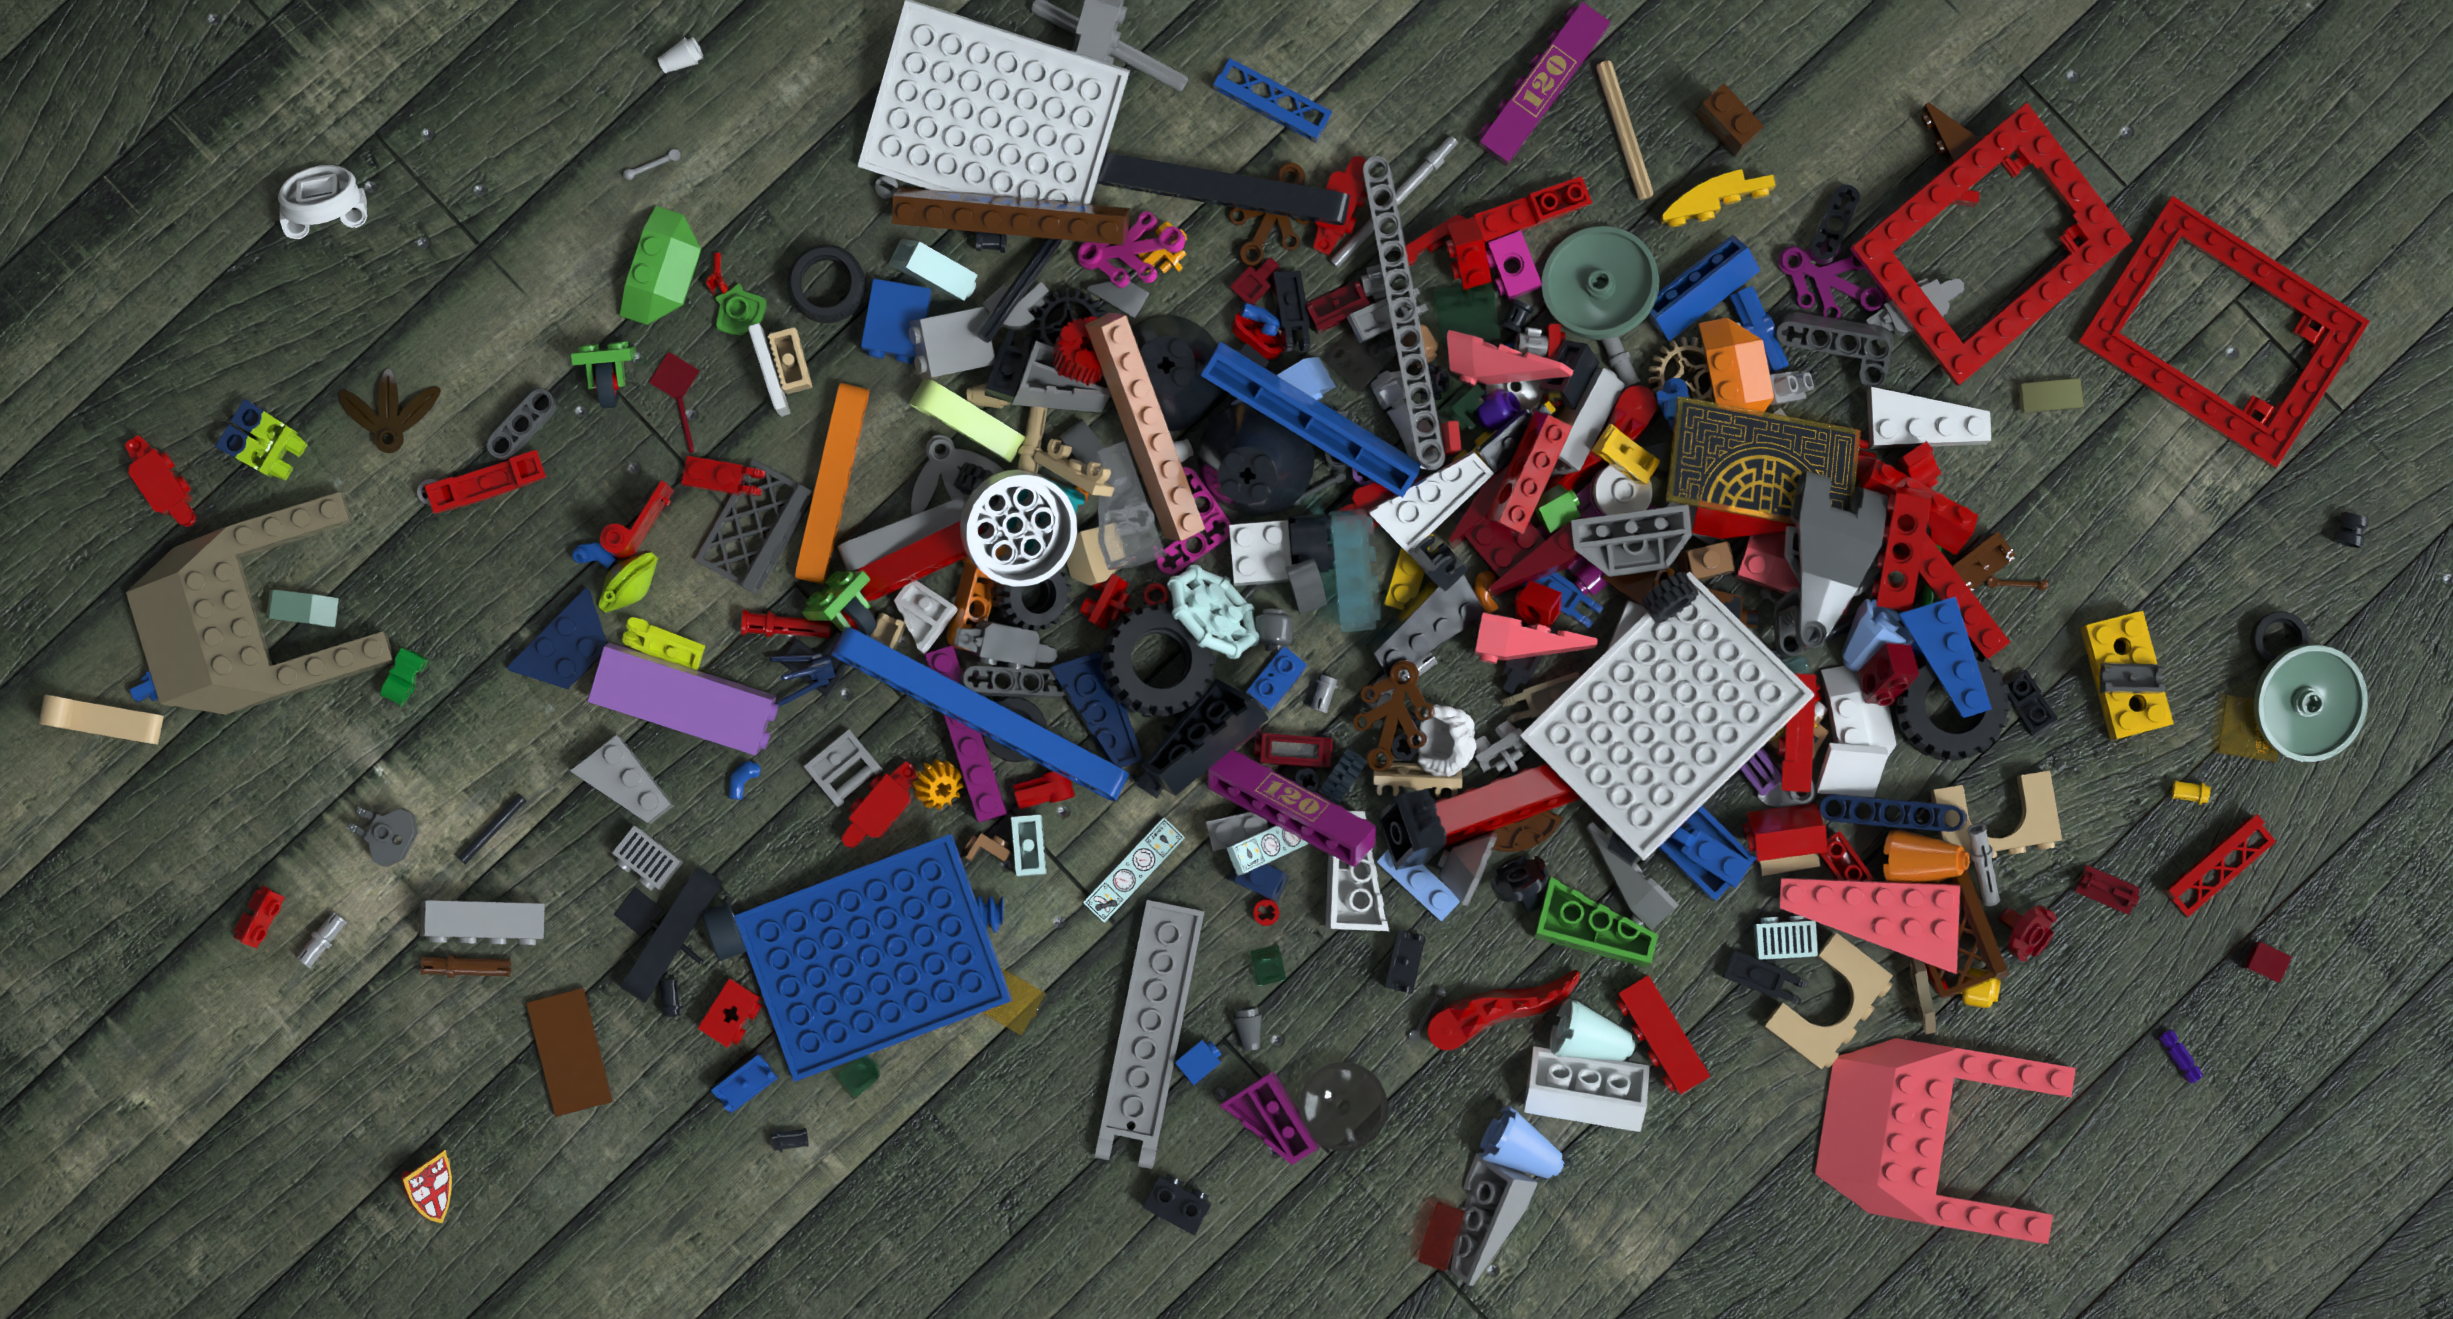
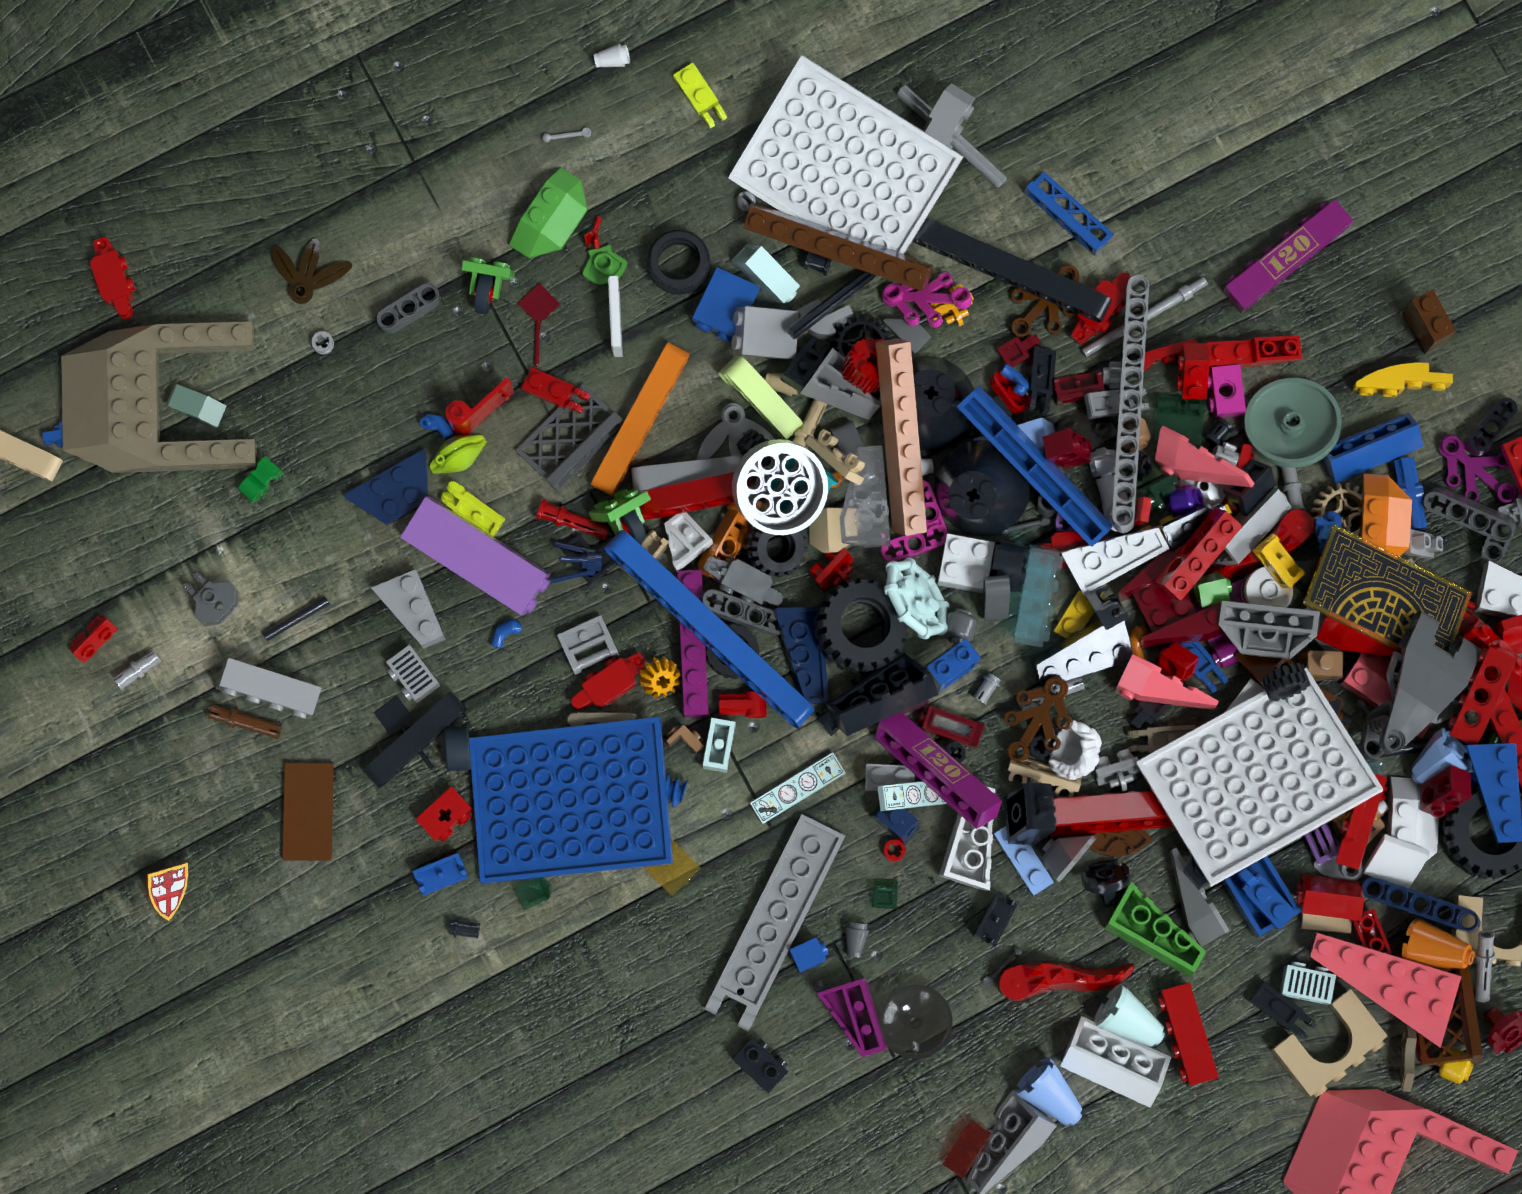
camera: 15 degrees right, 5 degrees down
lime hips [215,399,308,481] -> none
white piece [278,165,367,239] -> none
red slope [424,450,546,514] -> none
black pin [659,980,683,1017] -> none
tan brick [767,328,813,394] -> none
red axle [1143,583,1169,606] -> none
black bush [1319,748,1367,805] -> none
tan axle [1596,60,1654,200] -> none
none -> dark tan hinge [567,713,636,727]
none -> neon yellow hinge [673,63,727,128]
none -> dark red brick [1042,428,1092,470]

